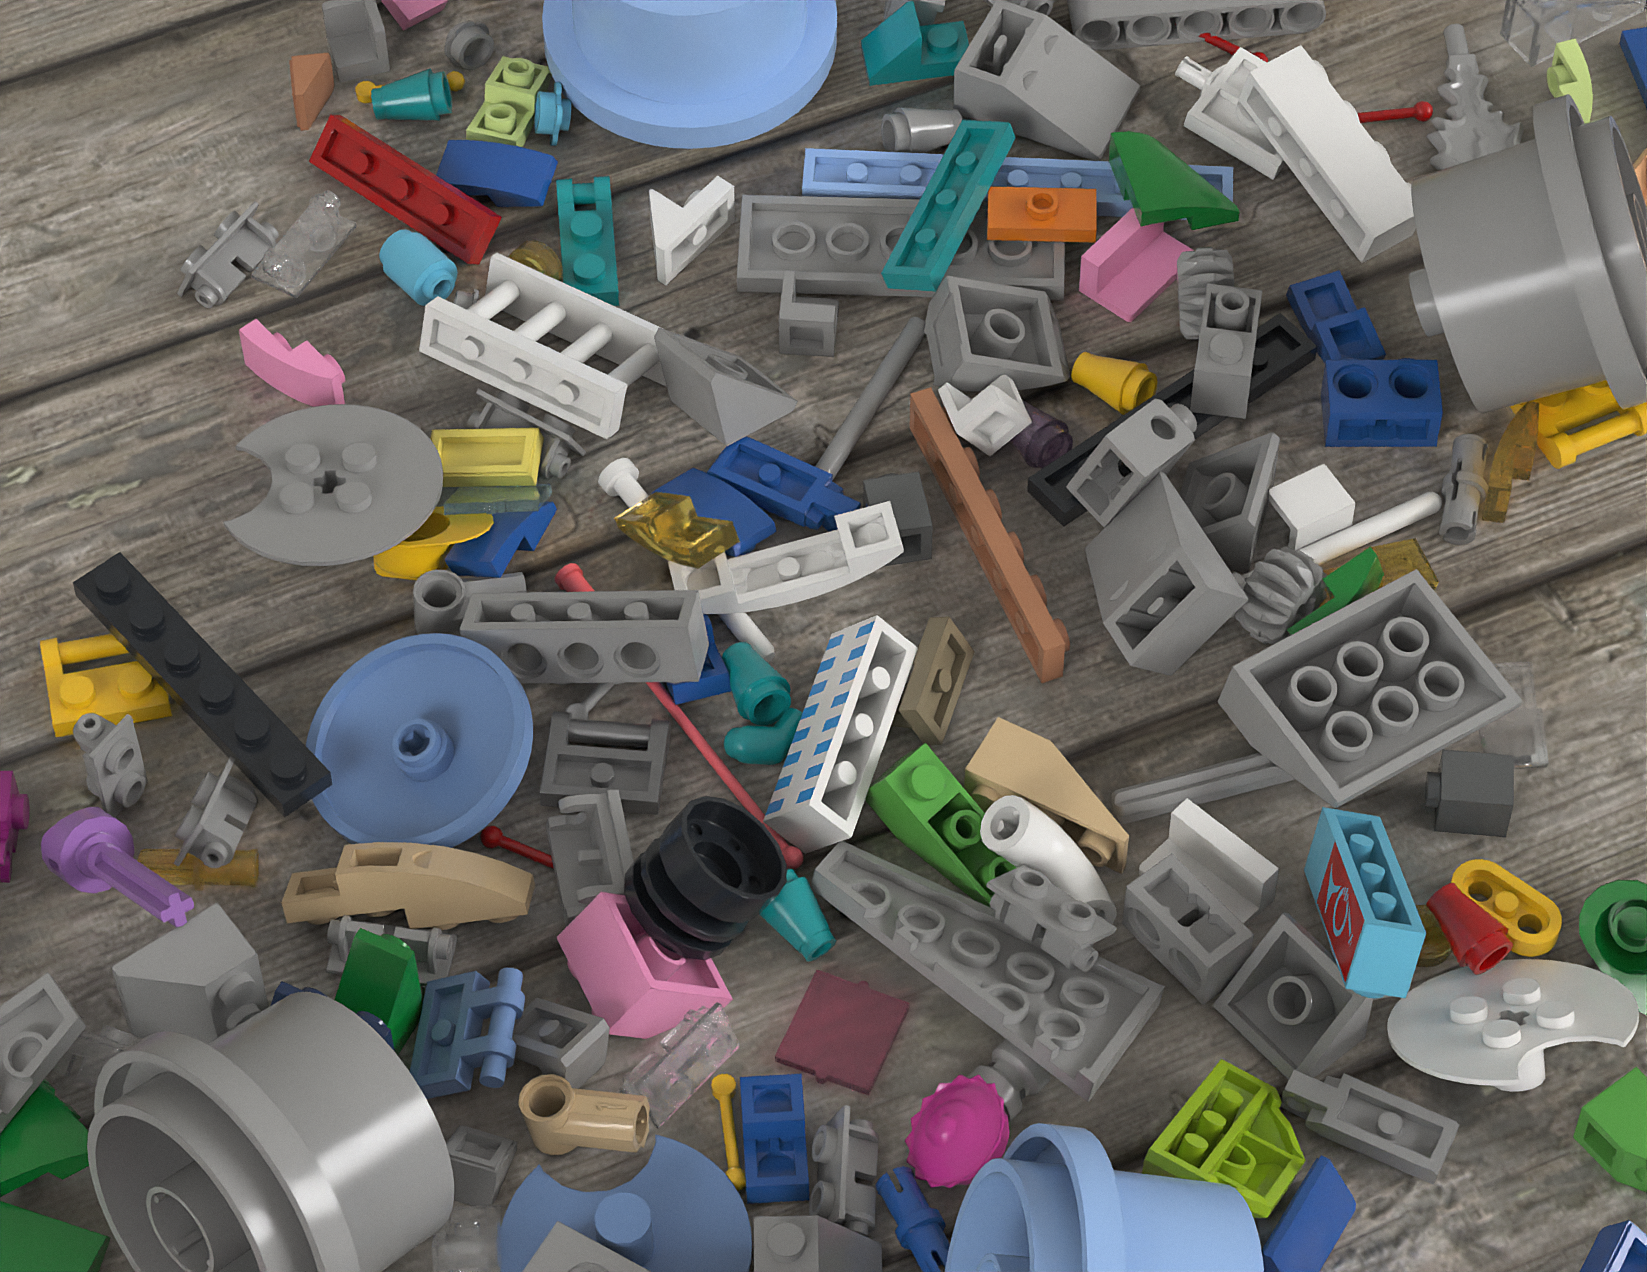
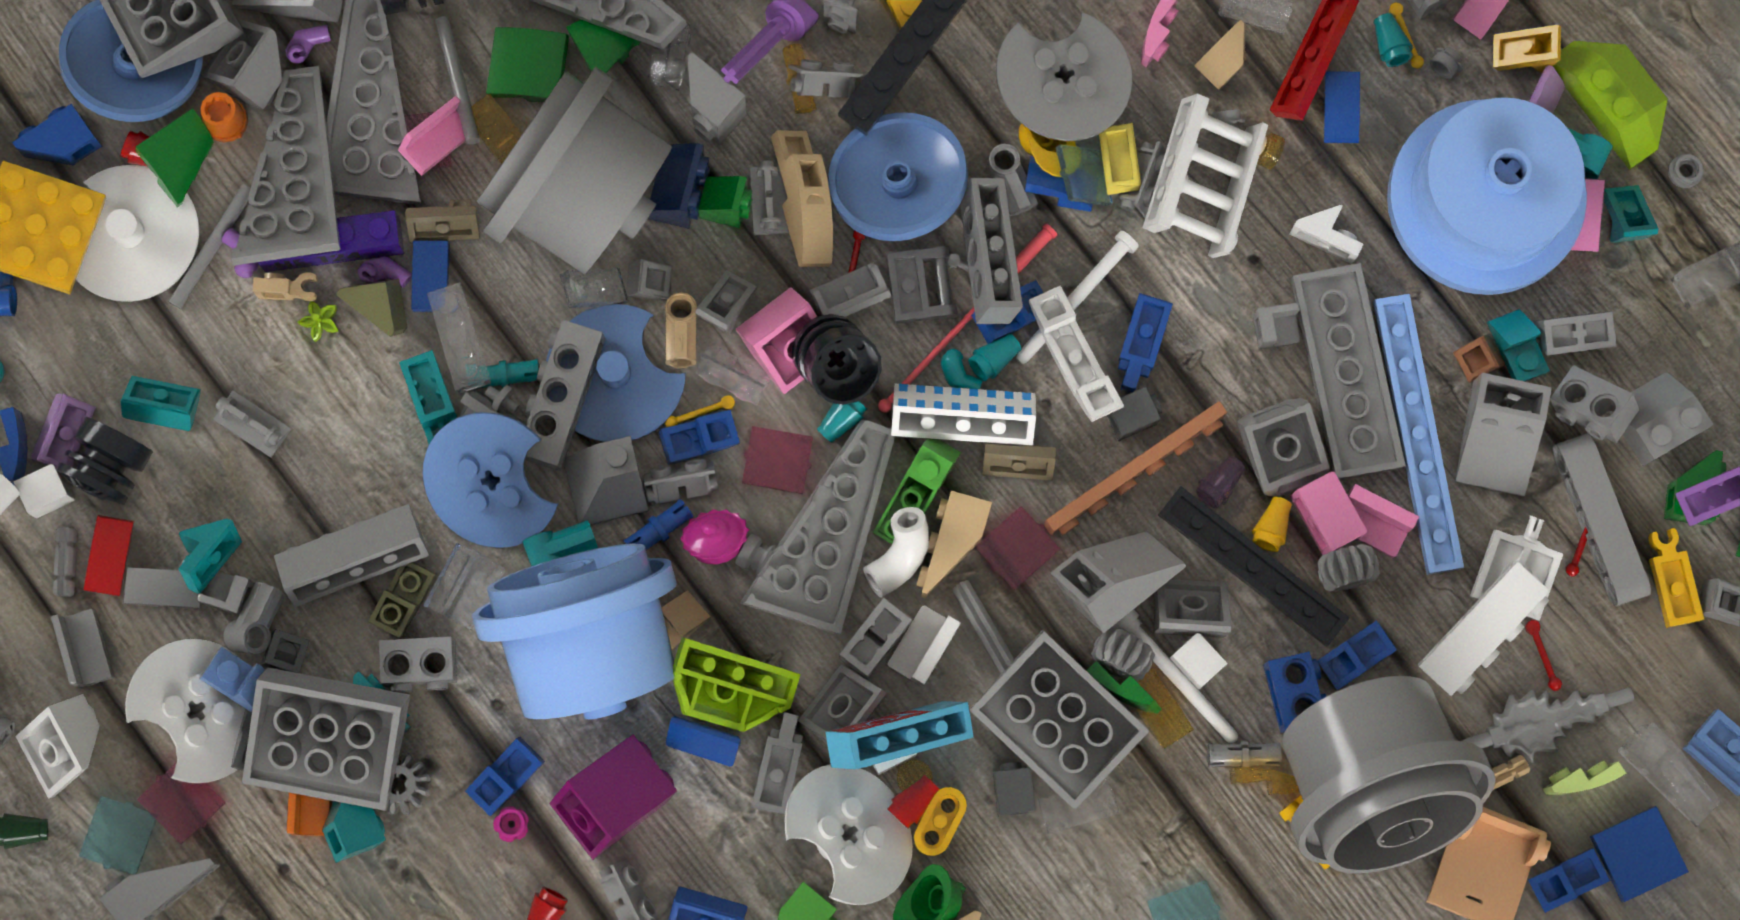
camera: 70 degrees right, 25 degrees up
medium azure brick [379,230,458,306] -> none
medium blue plate [410,968,525,1099] -> none
yellowish green slope [466,56,552,147] -> none
medium azure plate [534,82,571,146] -> none
teal plate [556,176,619,306] -> none
clear yellow slope [614,492,740,569] -> none
blue slope [652,468,777,557] -> none
light grey slope [654,328,798,446] -> none
light grey bar [815,317,926,479] -> none
light grey cone [881,107,962,153] -> none
teal plate [881,120,1016,292] -> none
white panel [938,374,1032,456] -> none
light grey hinge [986,865,1117,972] -> none
orange plate [987,186,1097,243] -> none
light grey torso [1066,399,1197,528] -> none
green slope [1109,131,1240,230] -> none
light grey slope [1190,284,1263,419] -> none
none -> clear pink piece [975,506,1060,590]
none -> tan slope [1194,20,1246,90]
none -> bright pink panel [1290,472,1367,555]
none -> nougat slope [1453,335,1505,383]

